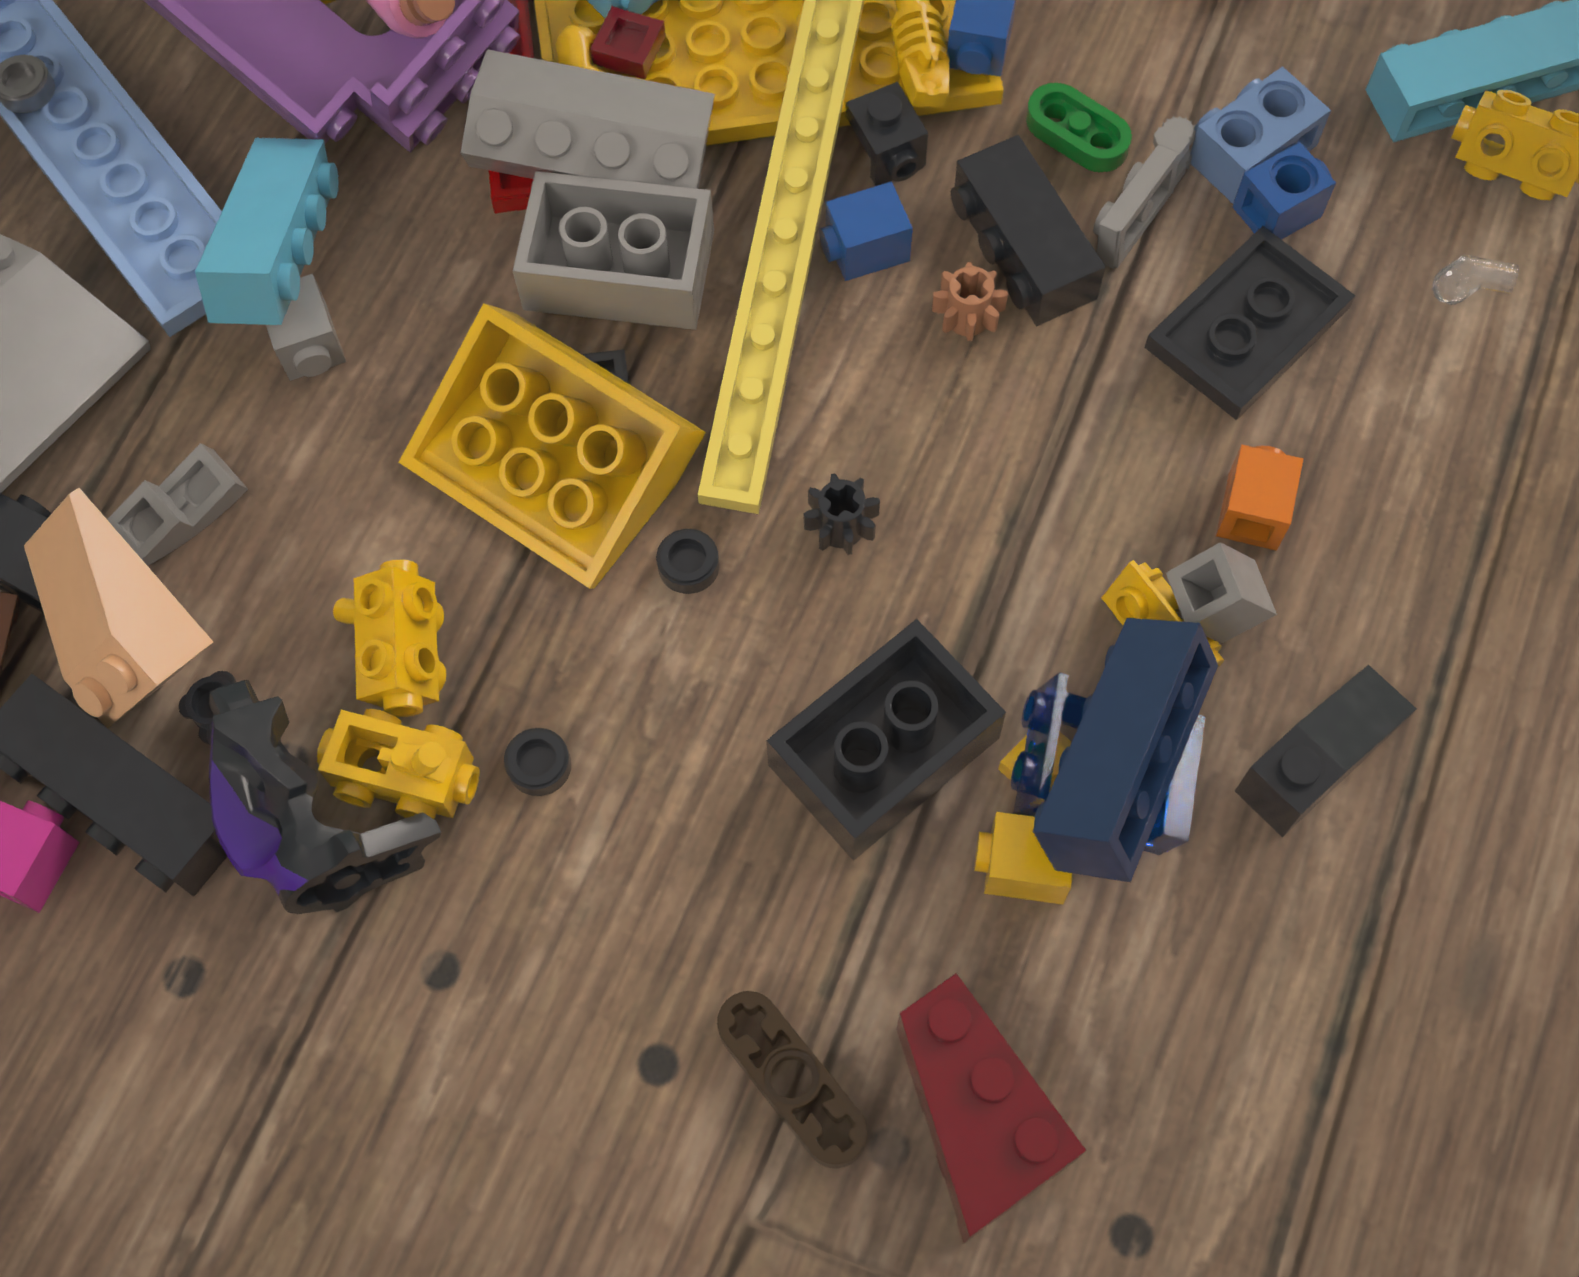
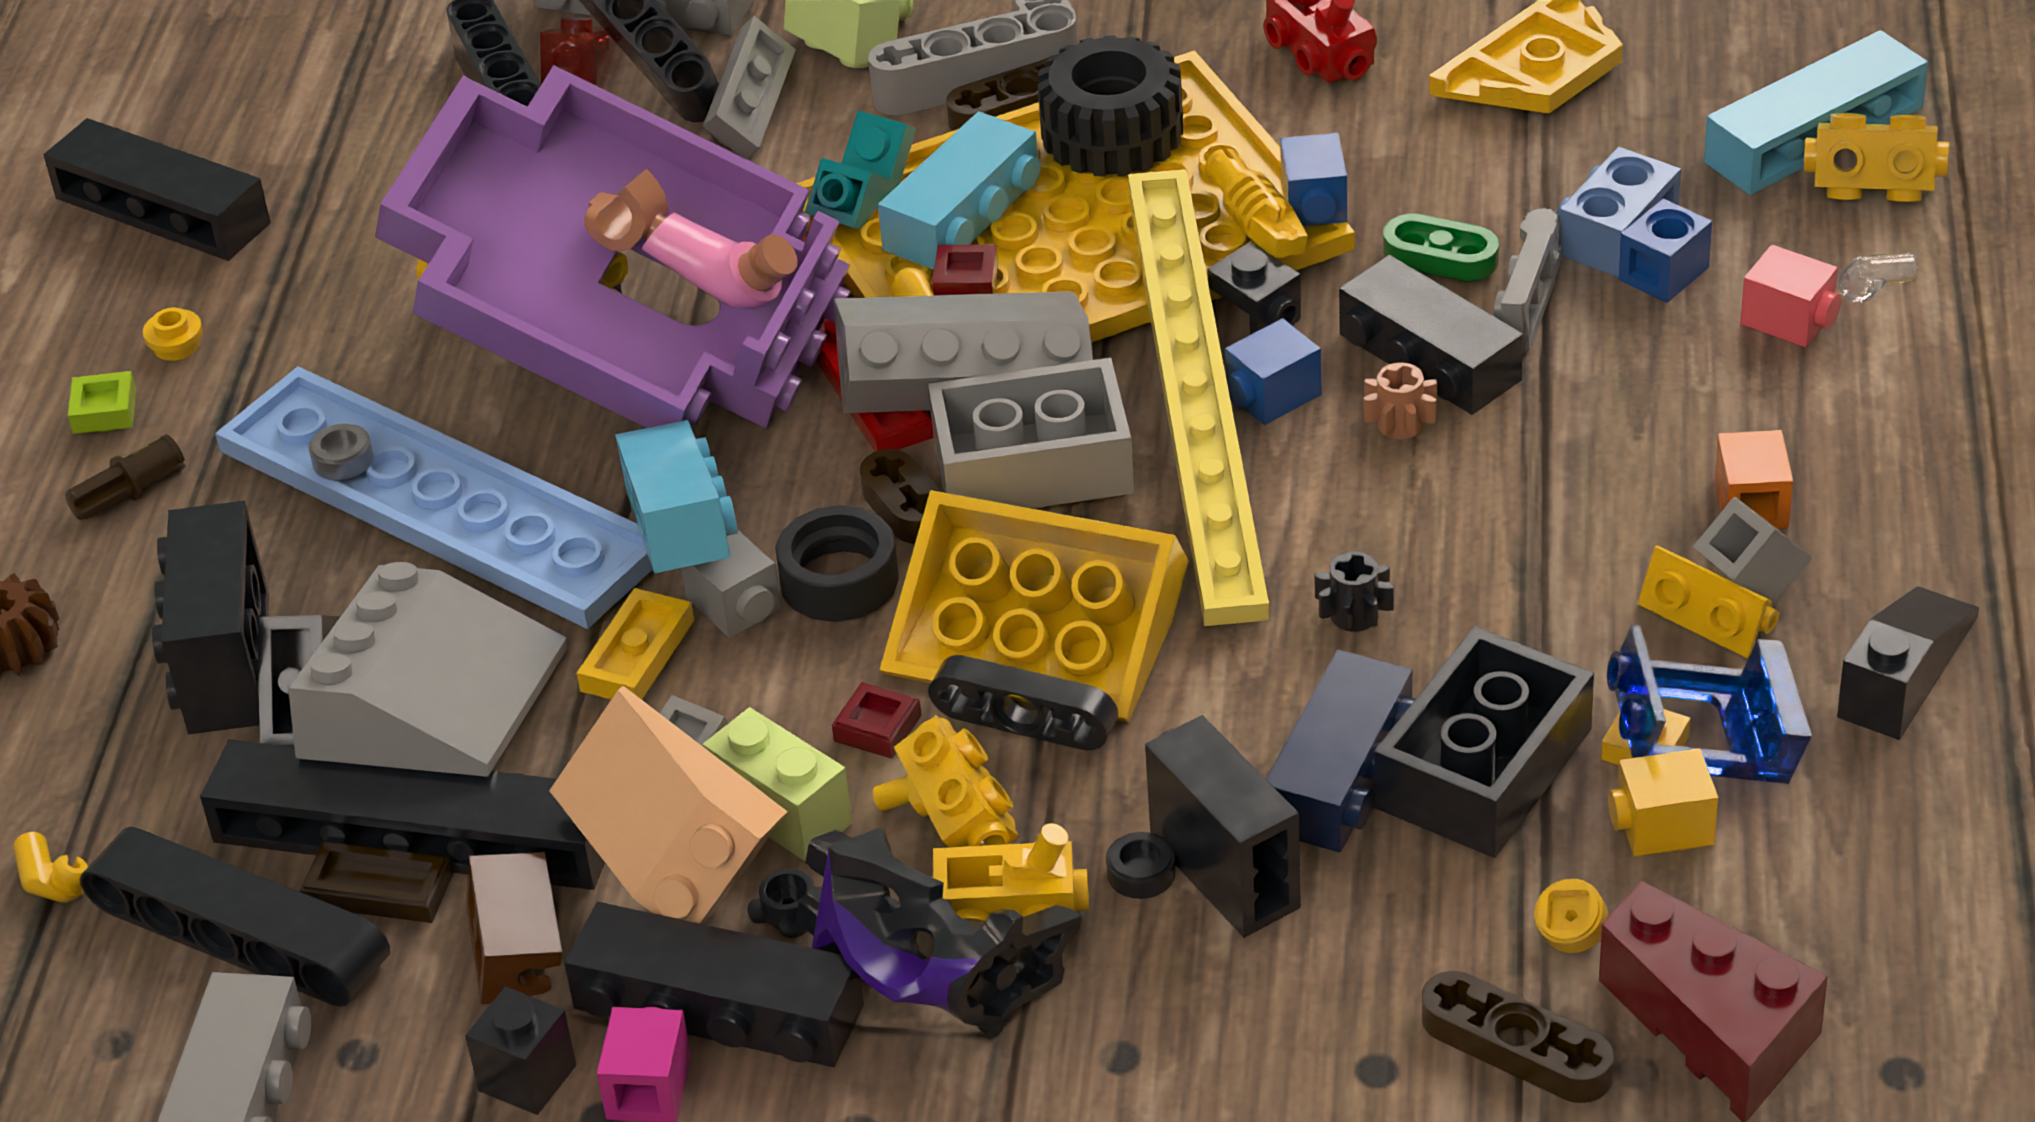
camera: 15 degrees left, 25 degrees down
black tile [656,529,719,594] -> none
dark blue brick [1033,618,1218,883] -> none
black plate [1144,226,1356,420] -> none
none -> yellow plate [576,588,694,700]
none -> yellowish green brick [702,707,853,861]
none -> black tyre [775,505,899,622]
none -> dark red tile [832,682,922,759]
none -> dark brown beam [860,449,942,544]
none -> black beam [928,655,1118,751]
none -> black brick [1145,715,1301,938]
none -> brick [1266,649,1416,853]
none -> yellow tile [1534,879,1609,953]
none -> coral brick [1740,245,1841,347]

